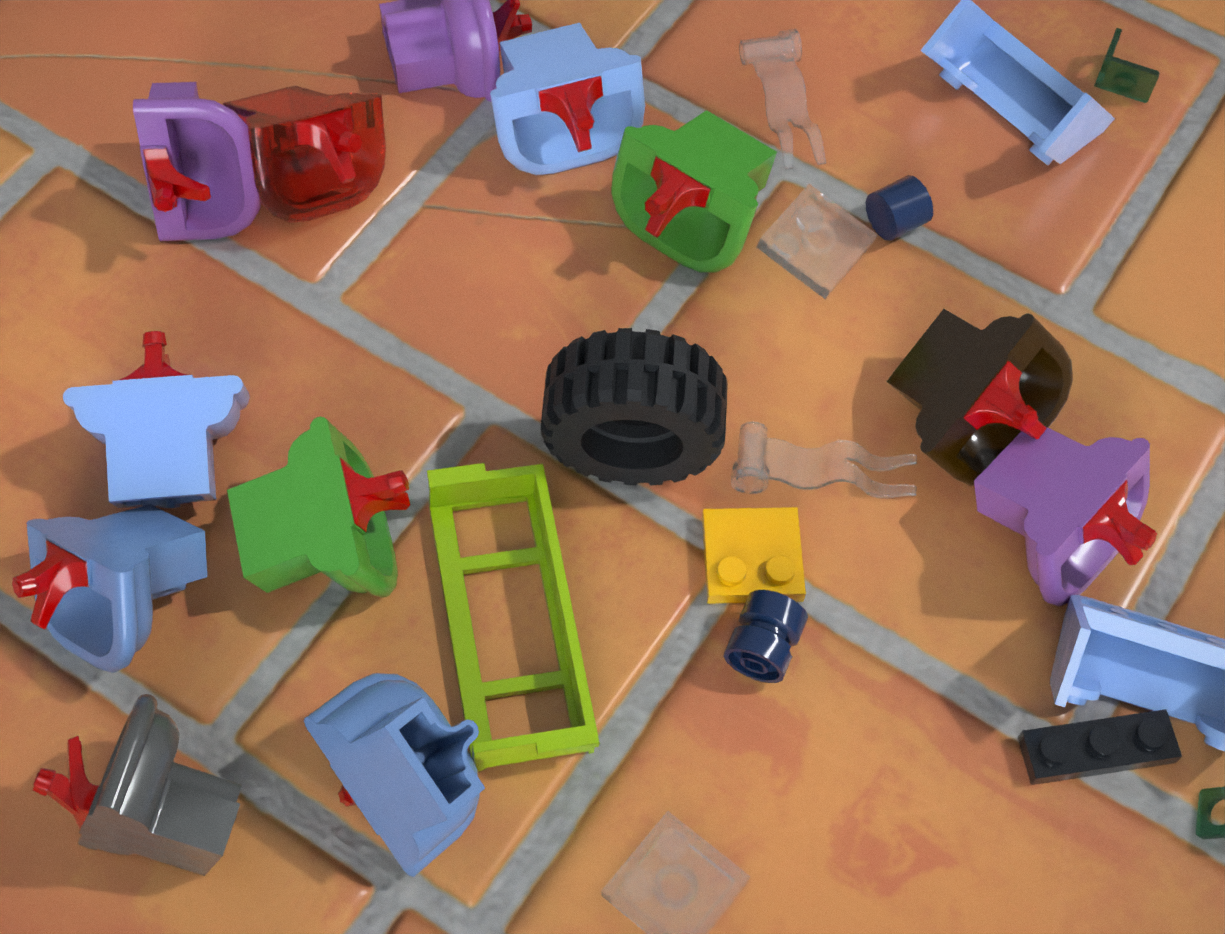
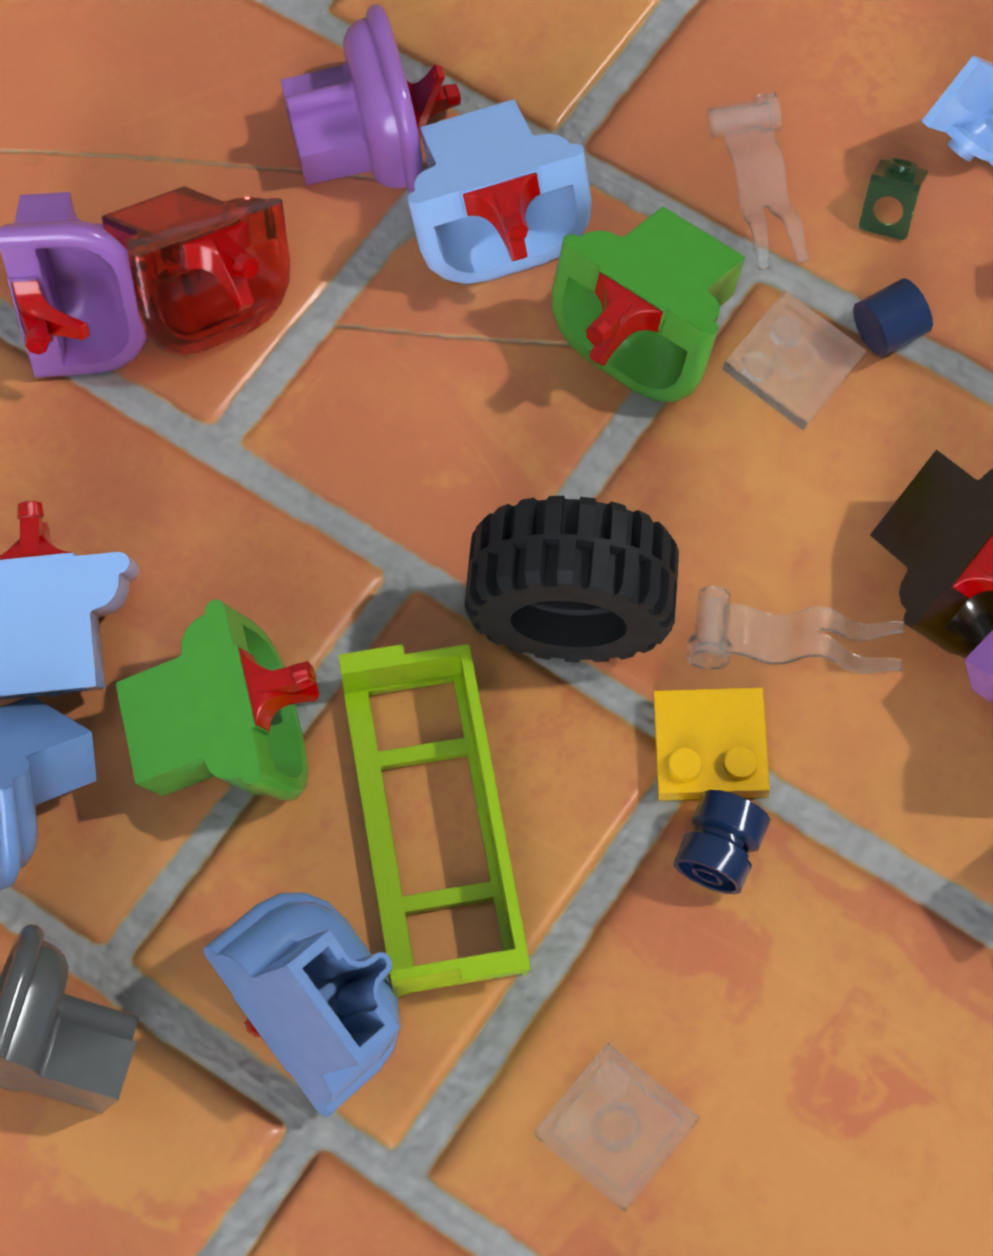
camera: 10 degrees right, 5 degrees up
none -> clear green bracket [859,158,928,240]

